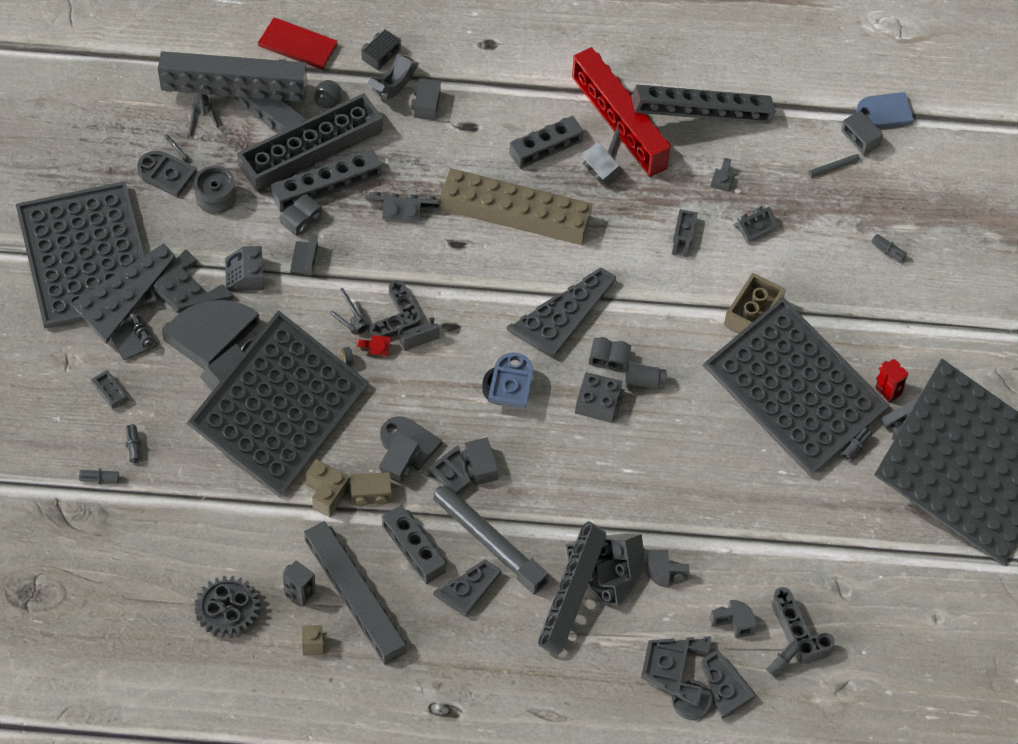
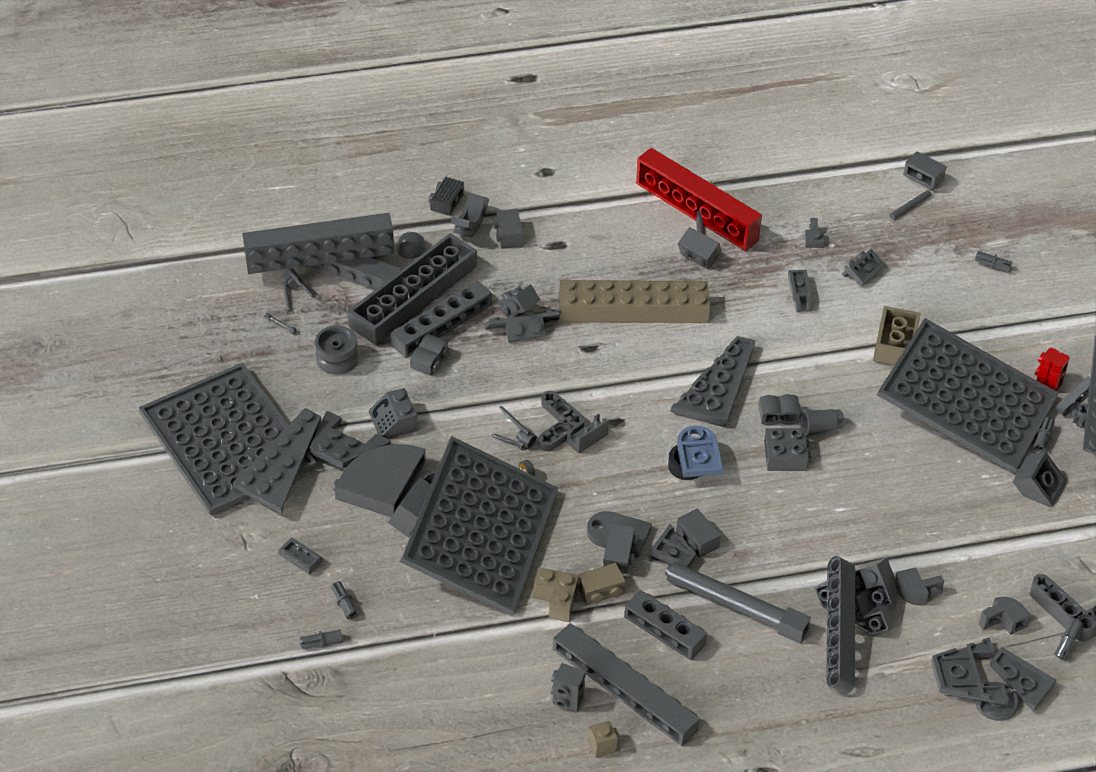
camera: 15 degrees left, 10 degrees down
dark grey hinge [110,313,158,361] -> none
dark grey tile [137,151,197,198] -> none
dark grey gear [194,576,261,638] -> none
red tile [258,17,338,70] -> none
dark grey panel [290,234,318,276] -> none
red plate [356,335,391,356] -> none
dark grey wing [433,559,501,616] -> none
dark grey brick [509,116,584,169] -> none
dark grey brick [631,84,776,124] -> none
sand blue tile [856,92,914,128] -> none
none -> dark grey brick [497,284,540,317]
none -> dark grey slope [1012,451,1067,507]

